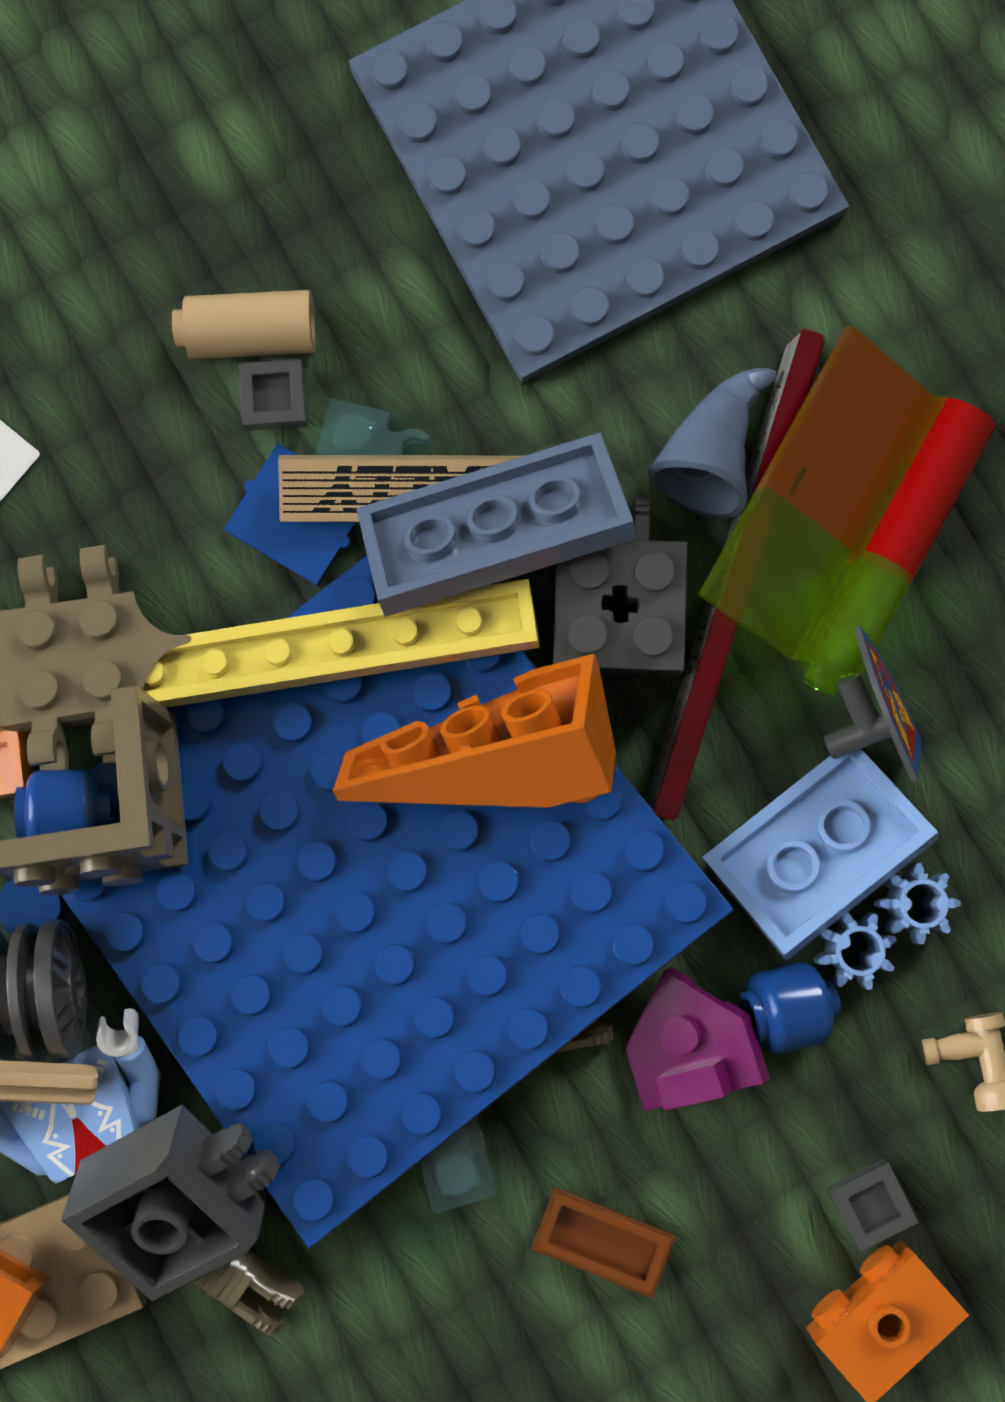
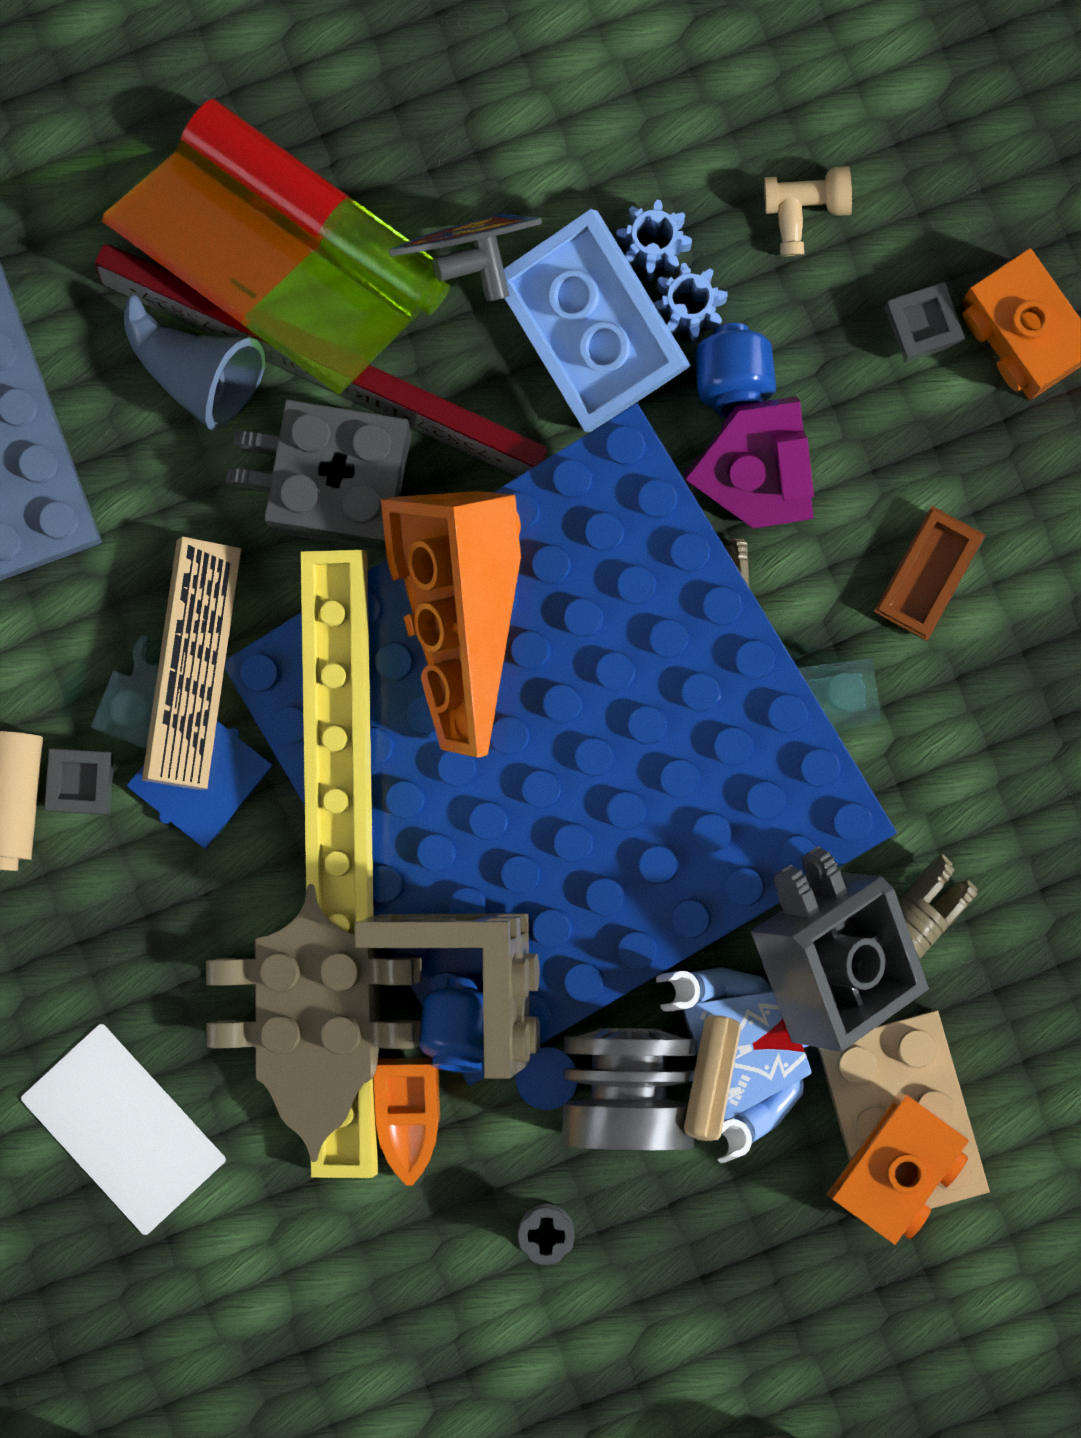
camera: 85 degrees left, 0 degrees up
sand blue plate [356,432,638,617] -> none

